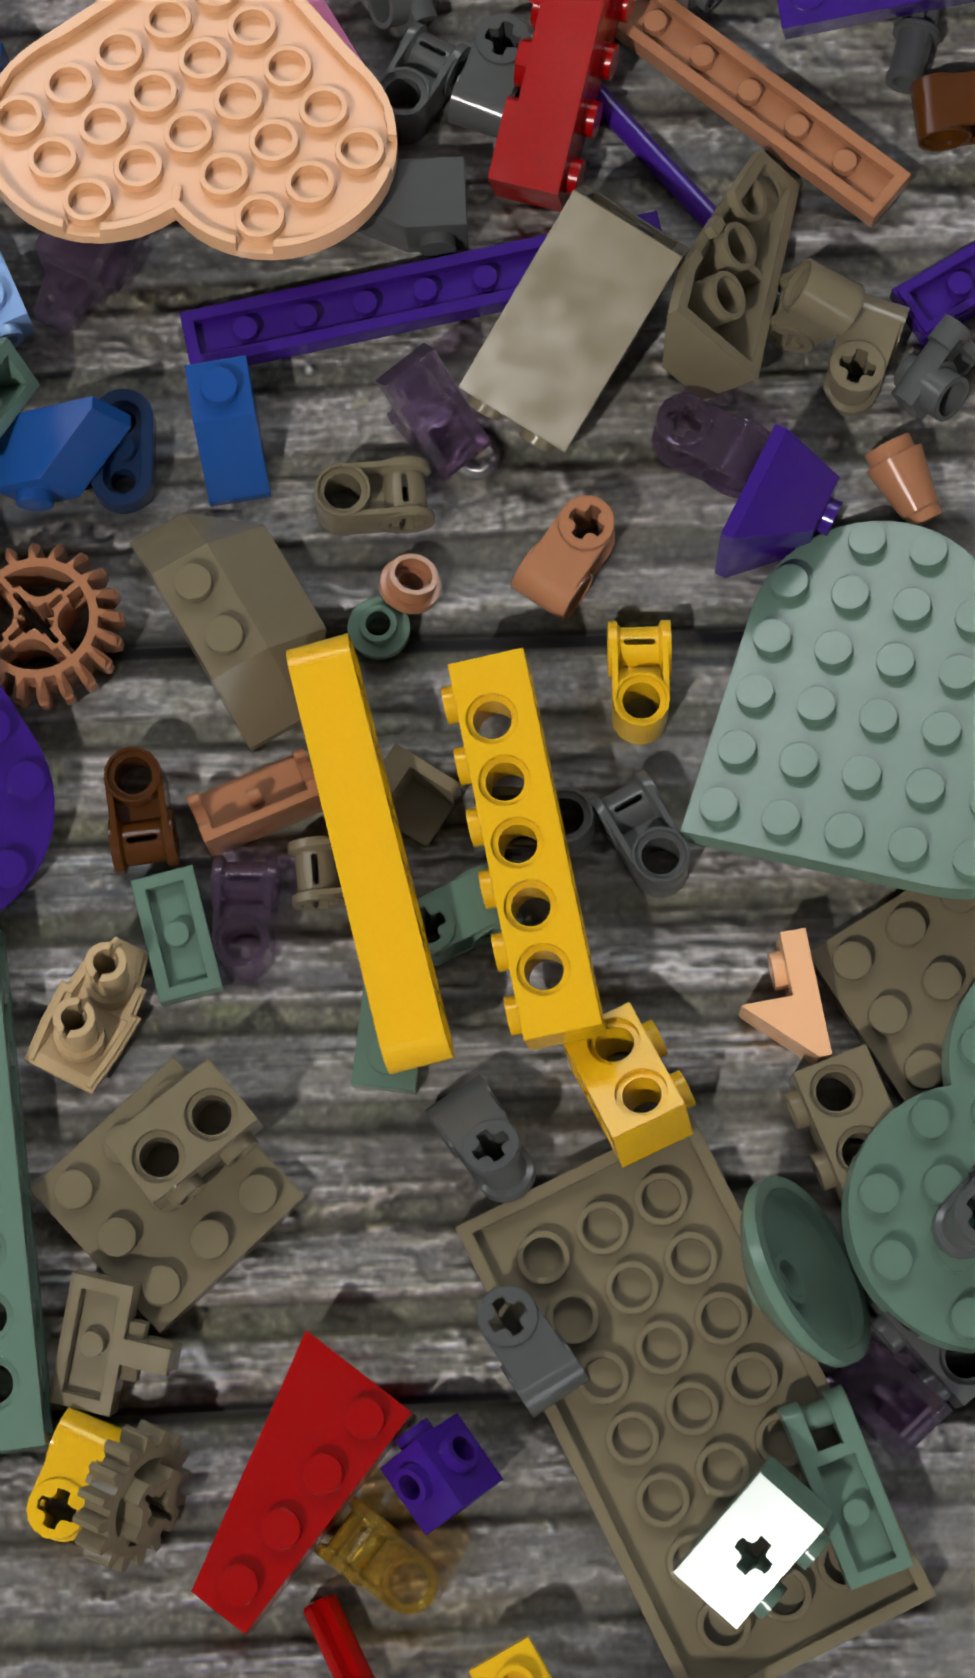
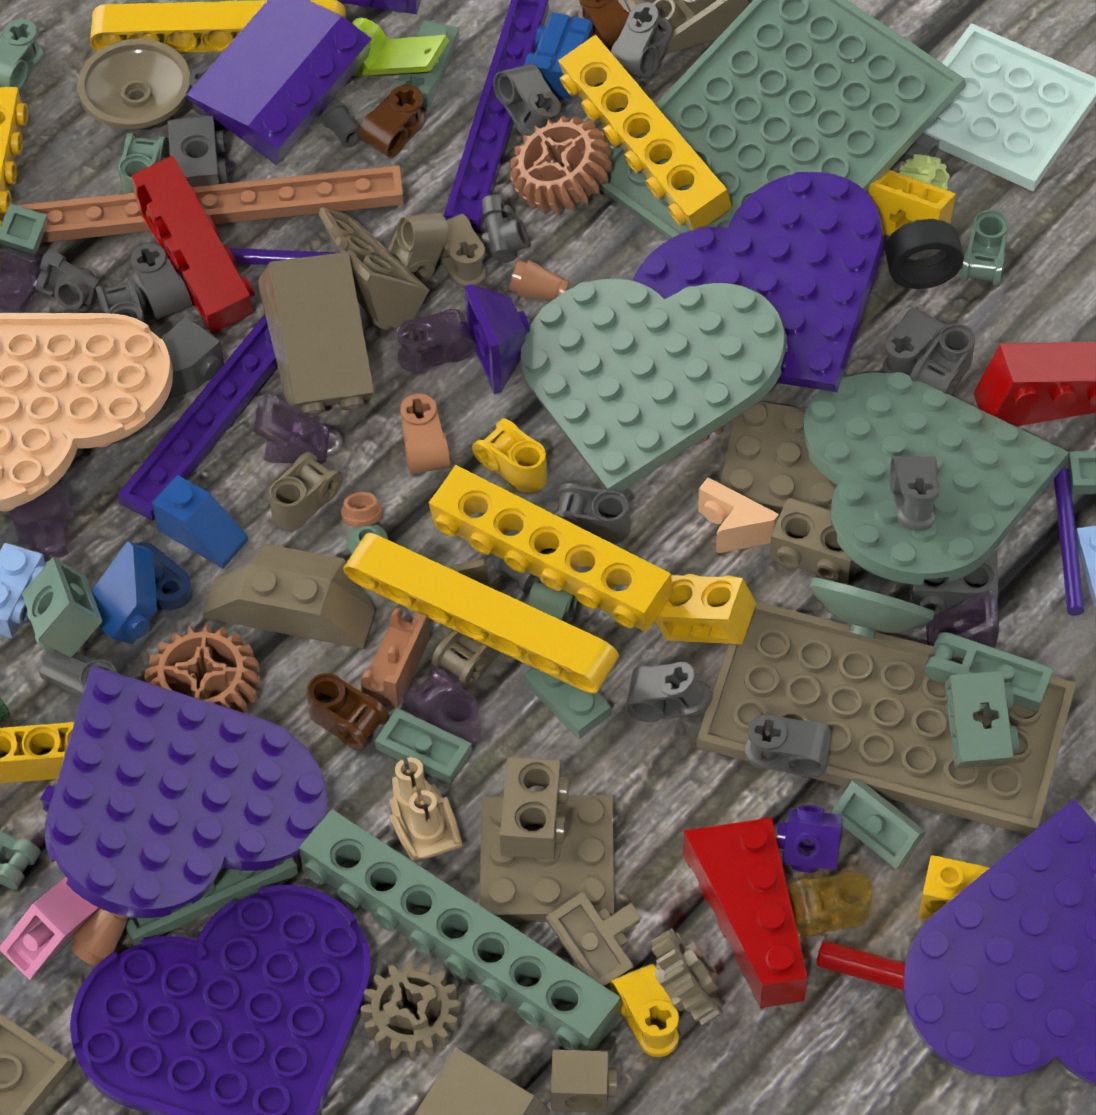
camera: 50 degrees left, 20 degrees down
none -> sand green plate [831,779,926,869]

